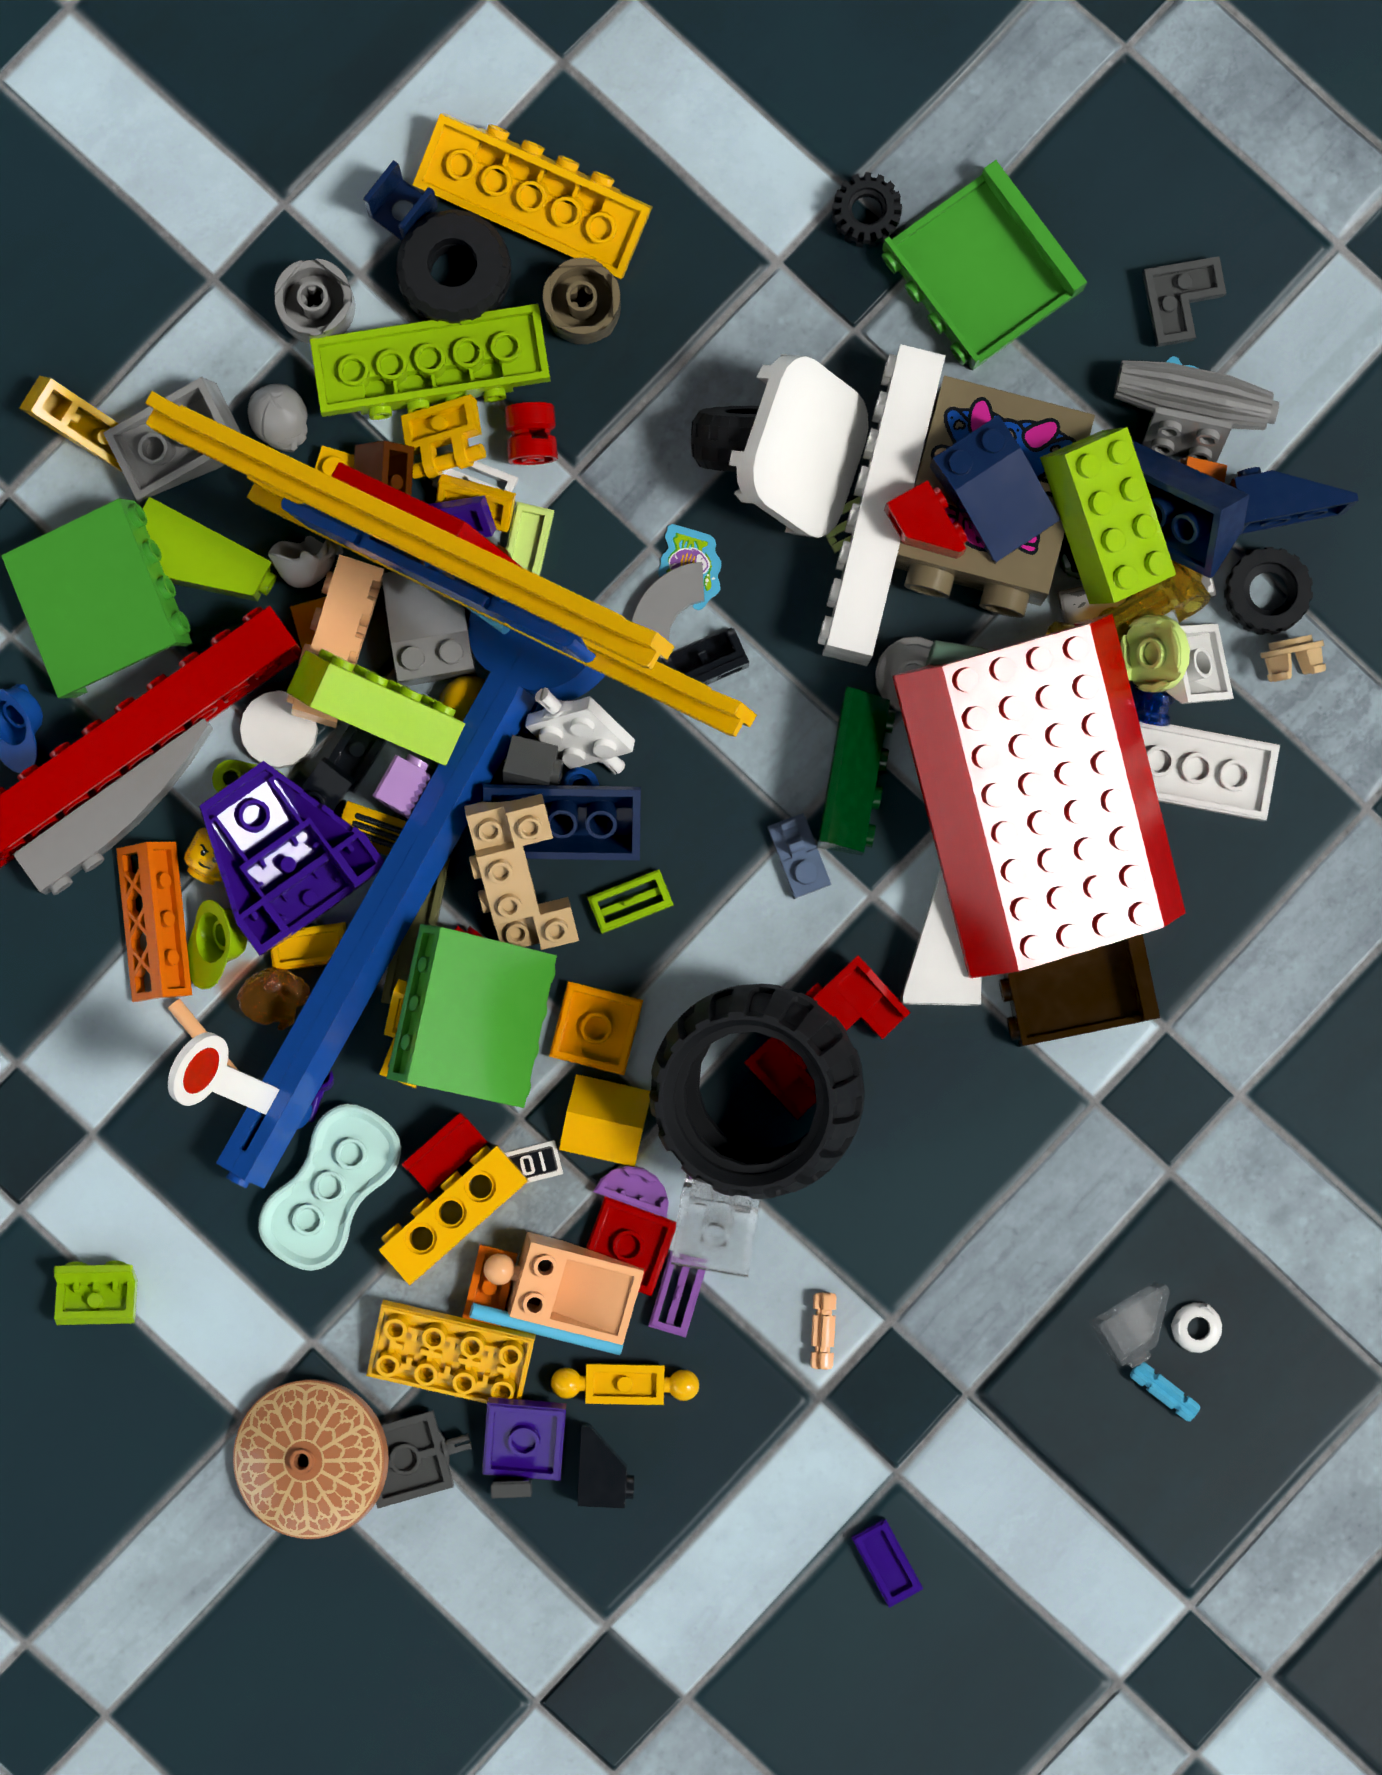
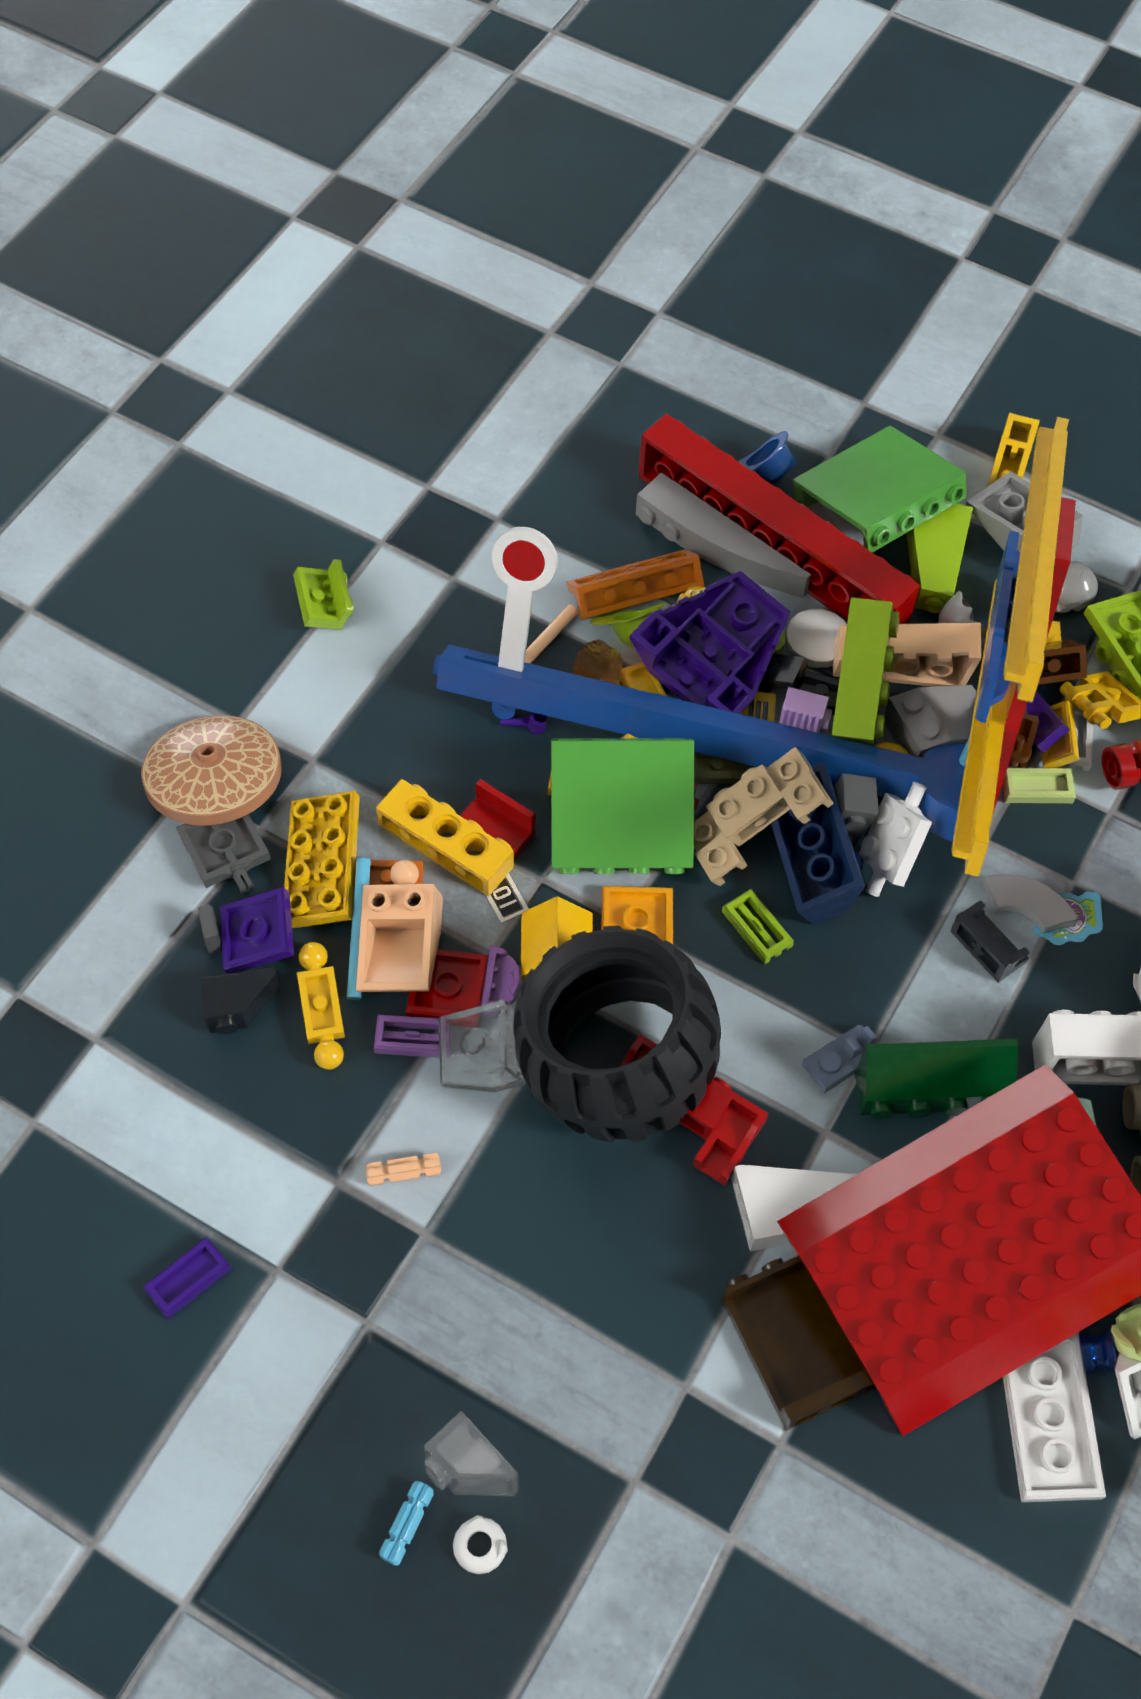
camera: 80 degrees right, 25 degrees down
light aqua plate [258,1104,401,1271] -> none

